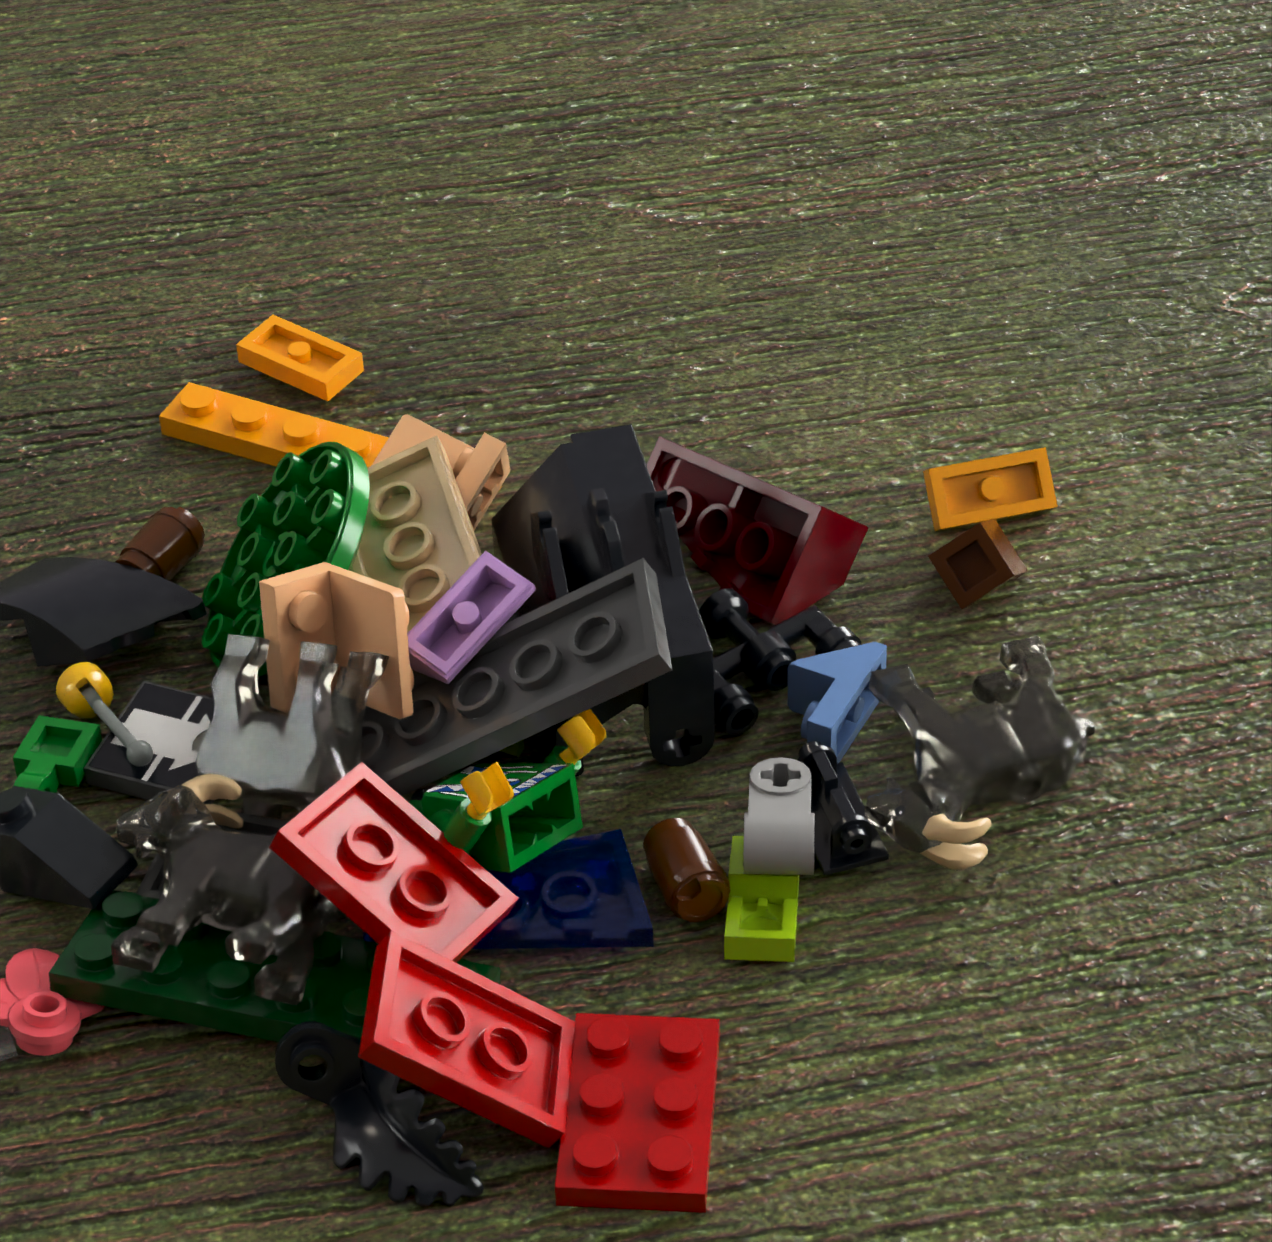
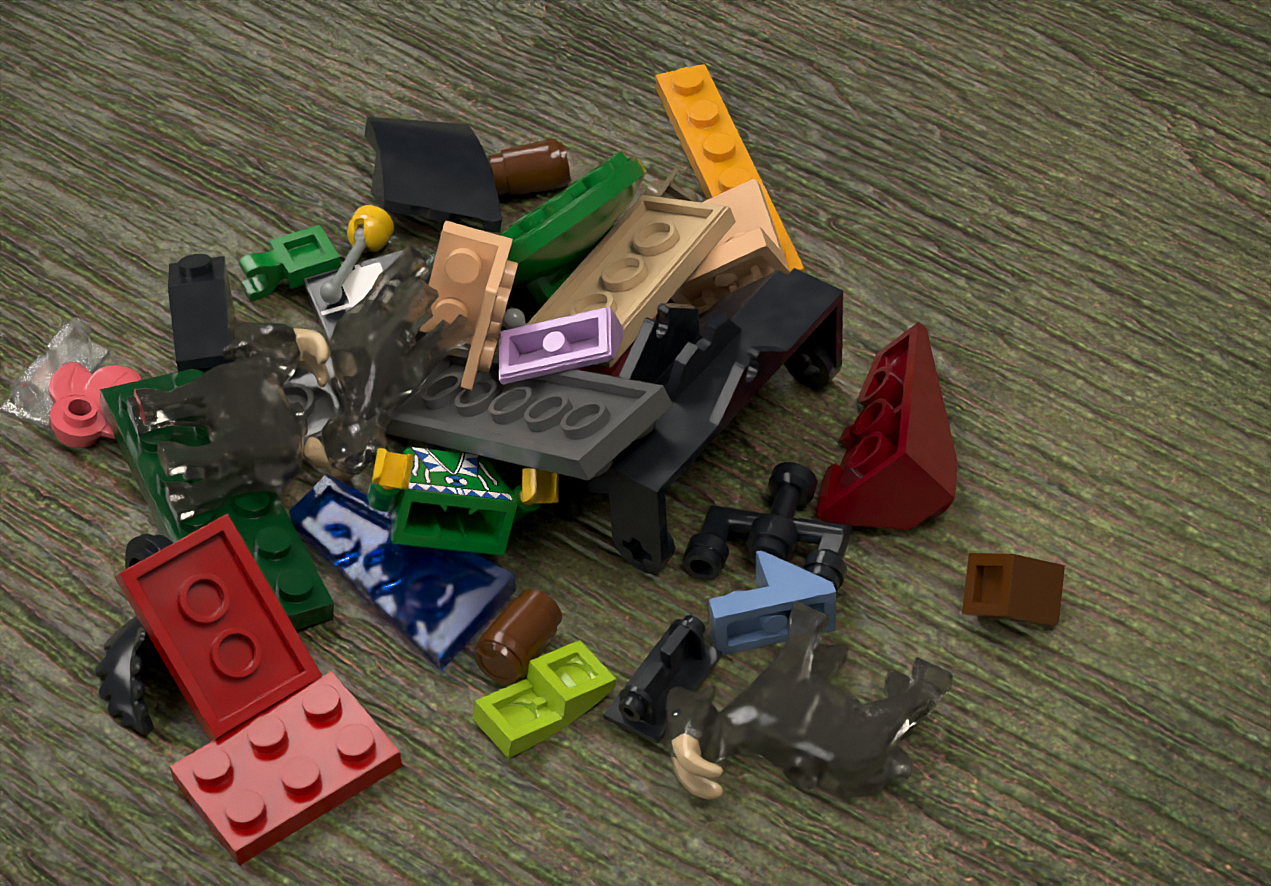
camera: 50 degrees right, 5 degrees up
light orange plate [236,315,364,402] -> none
plate [269,762,519,963] -> none
light grey piece [744,757,815,875] -> none
light orange plate [923,447,1058,531] -> none

